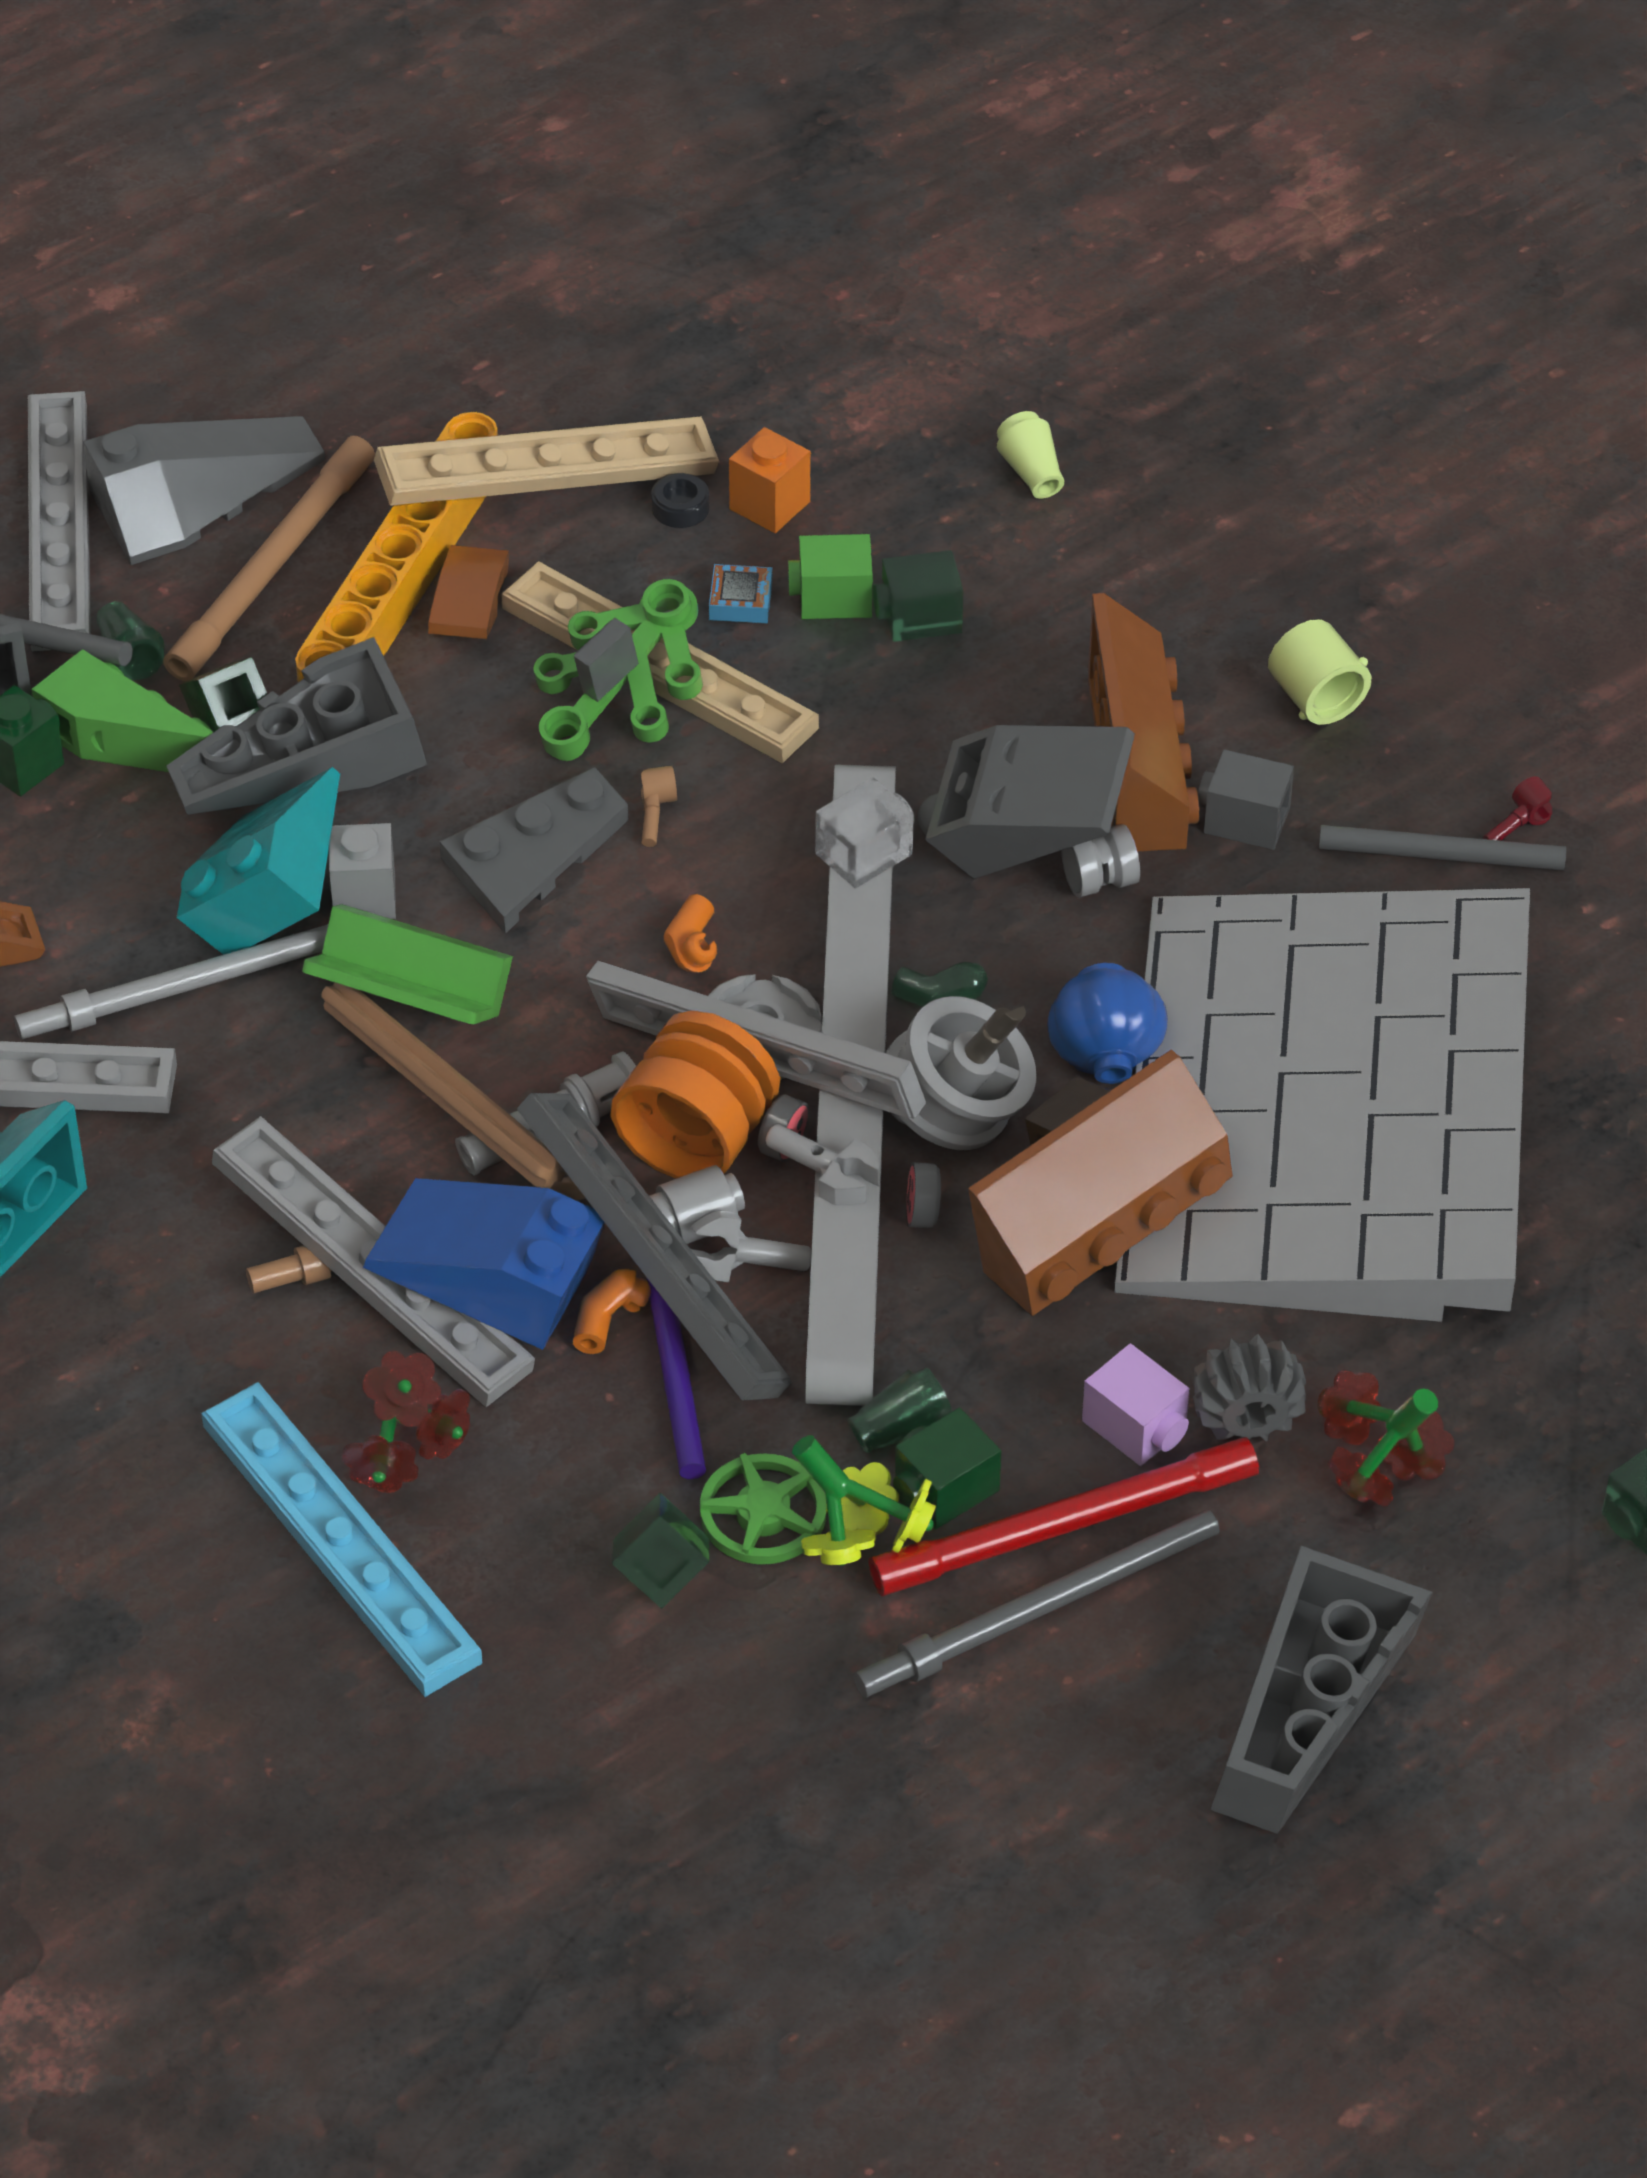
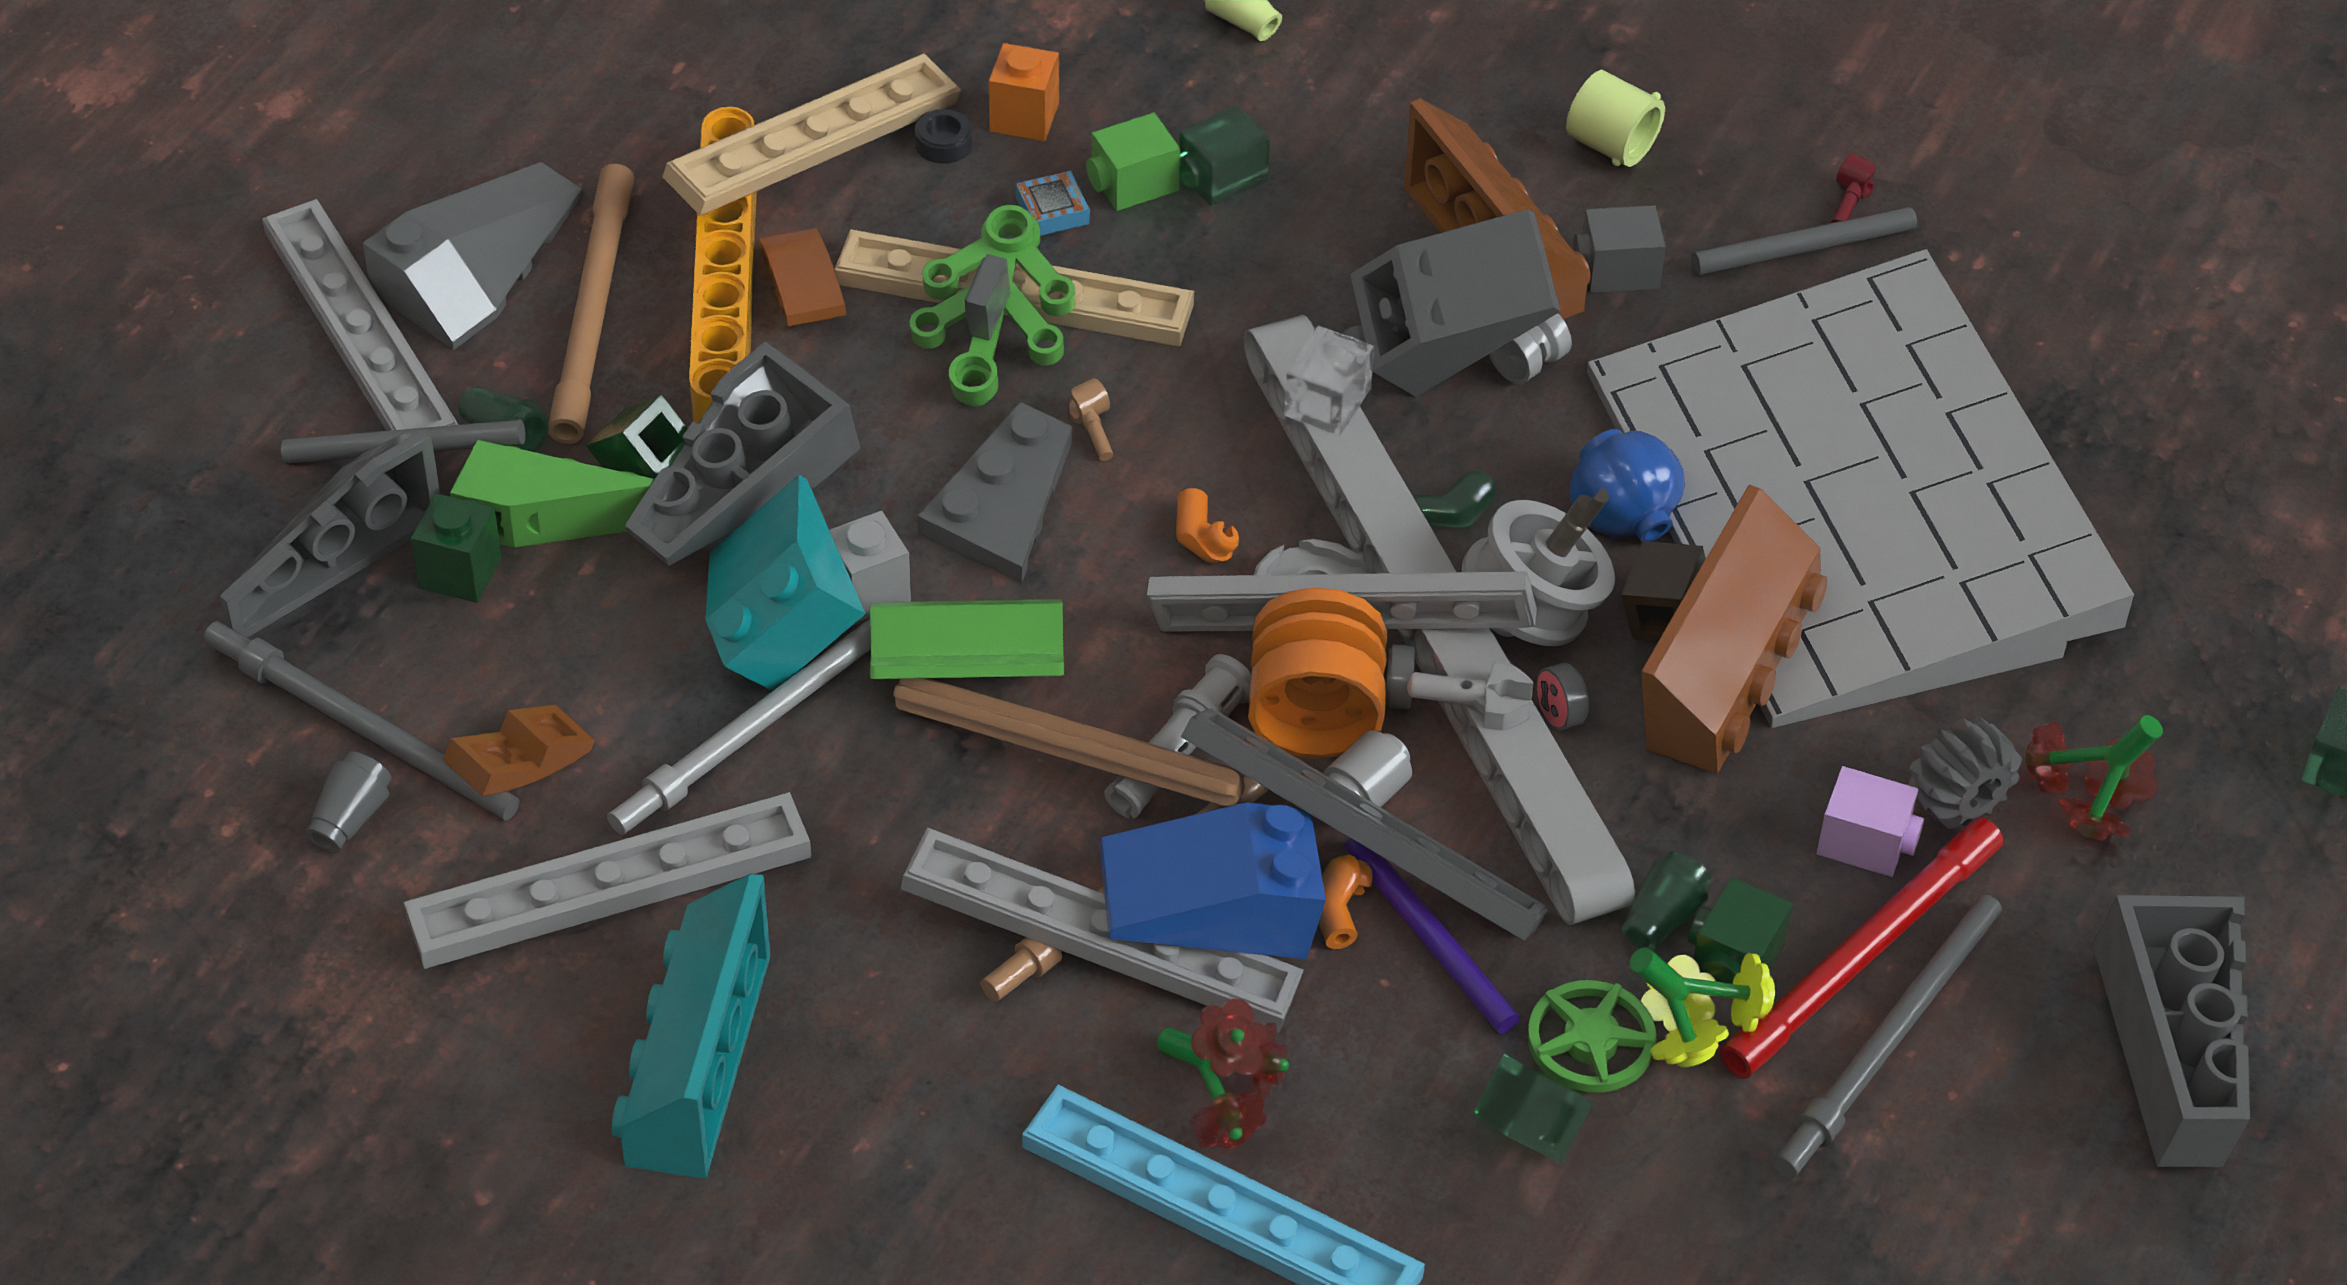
camera: 25 degrees left, 0 degrees up
light grey bar [691,1210,812,1282] -> none

